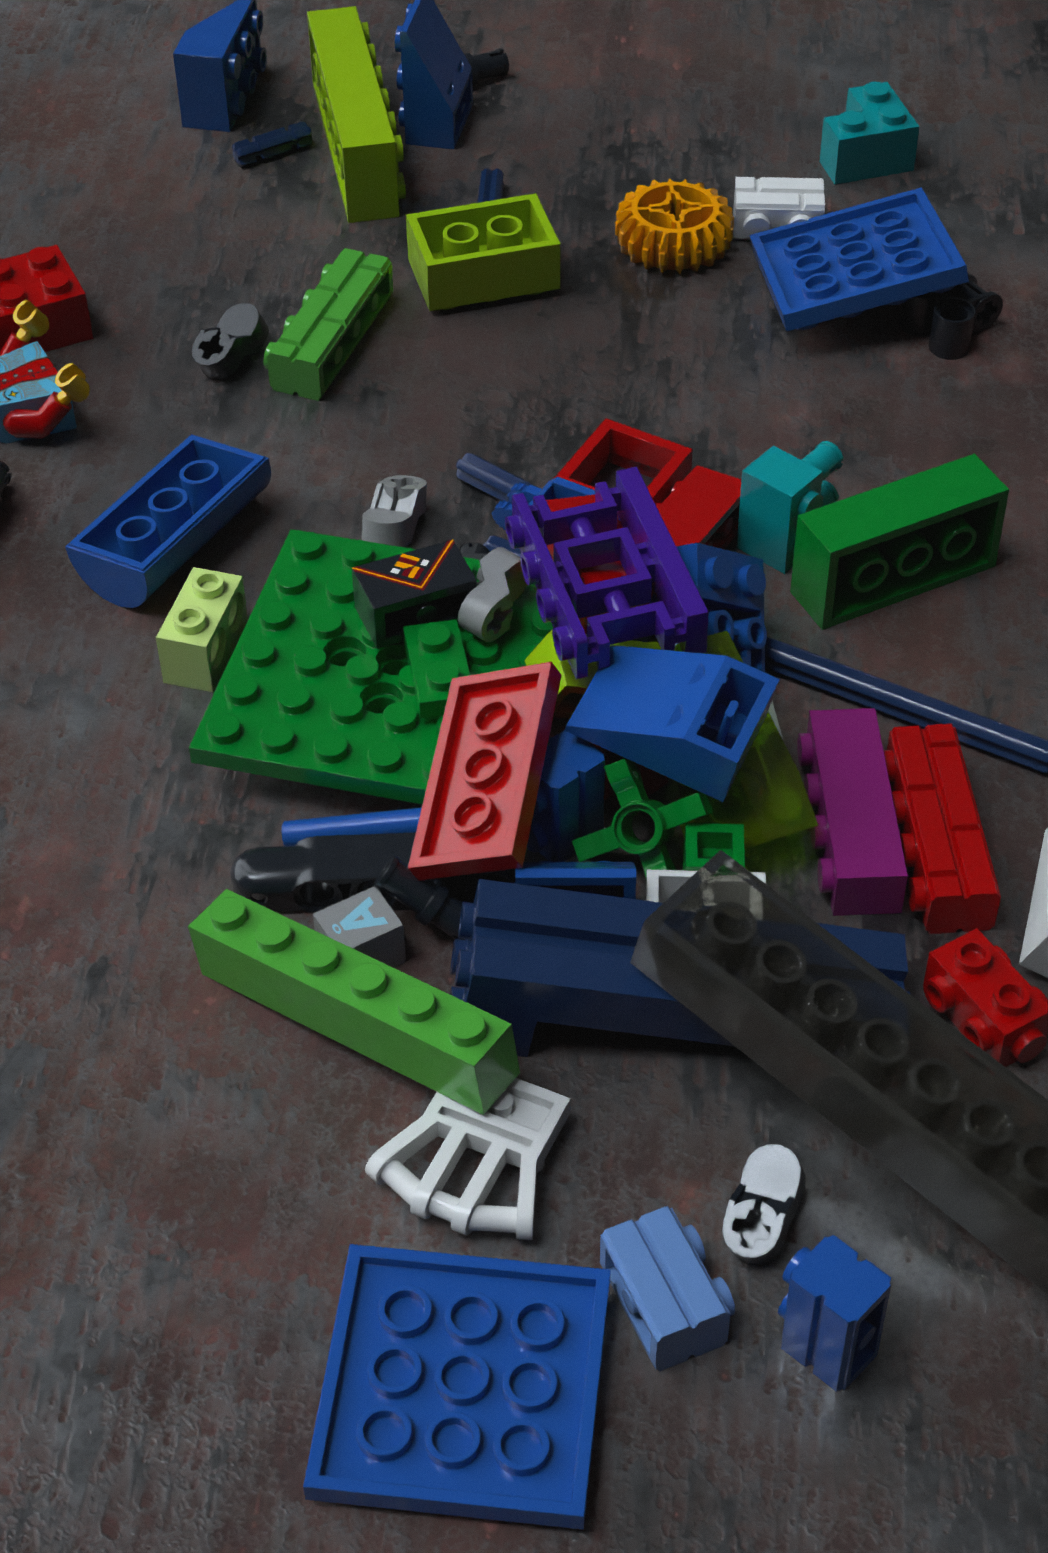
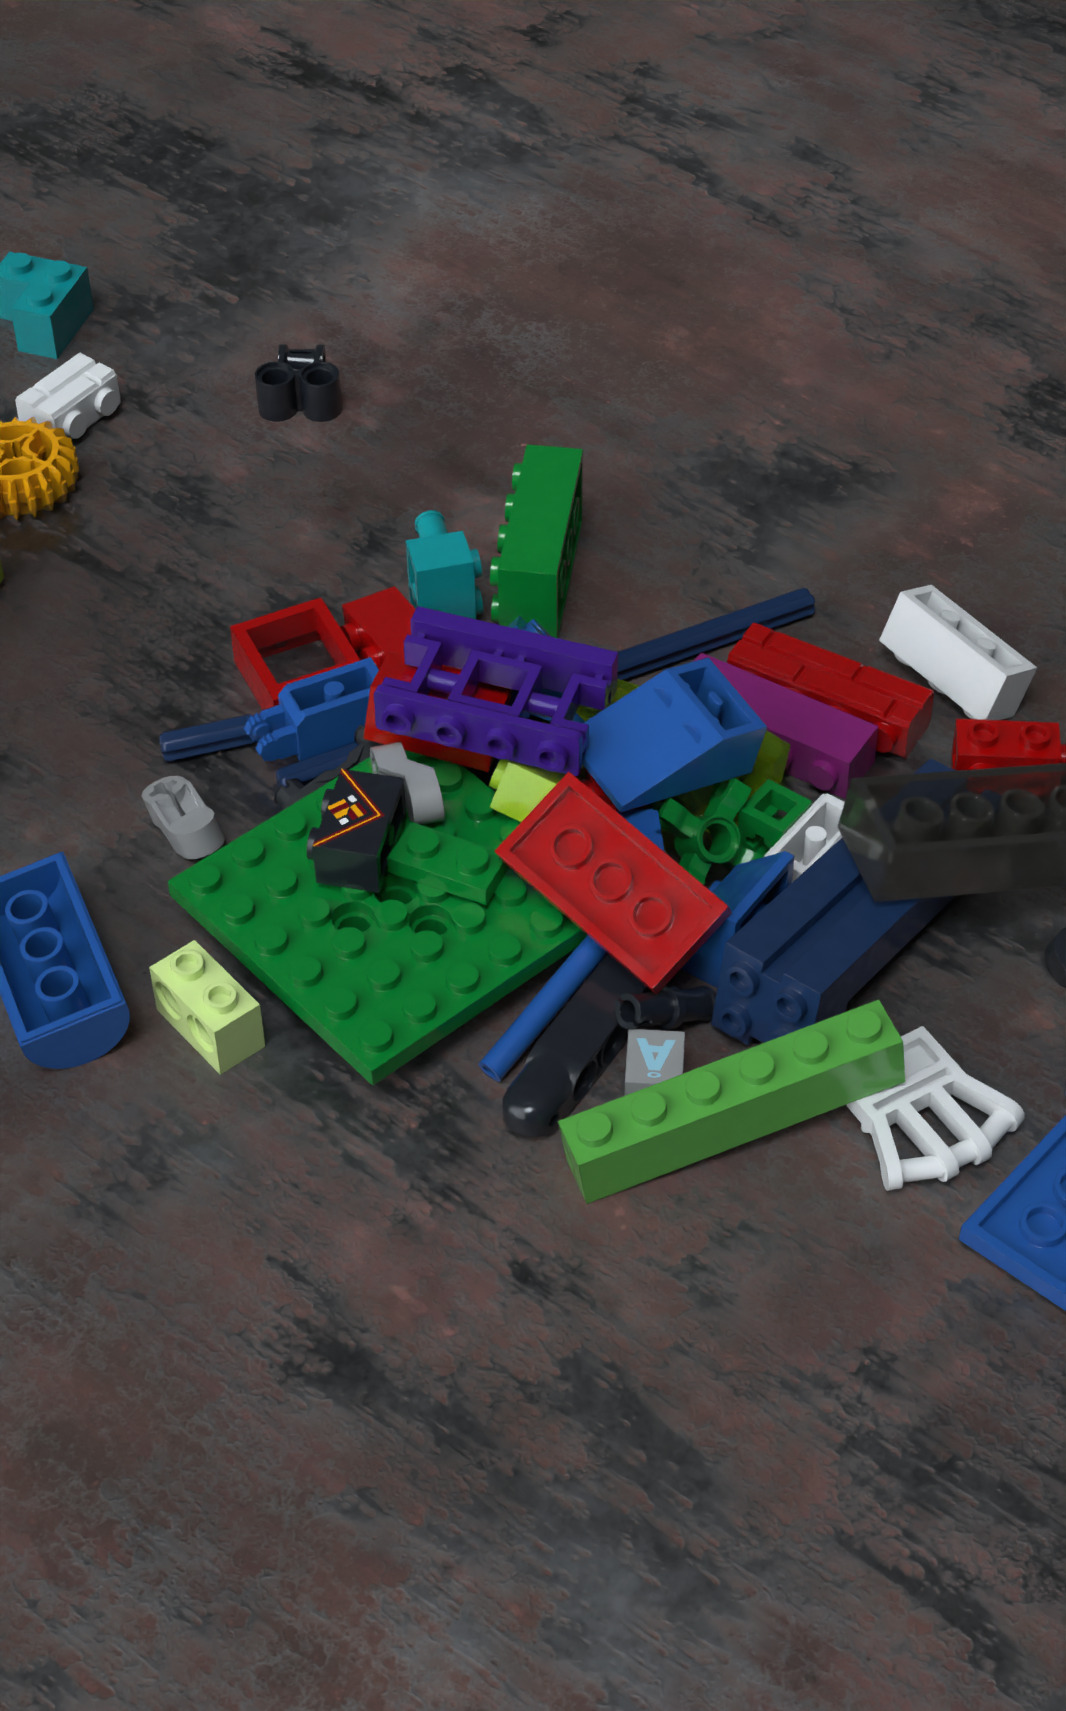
camera: 55 degrees left, 0 degrees up
blue plate [749,187,969,332] -> none

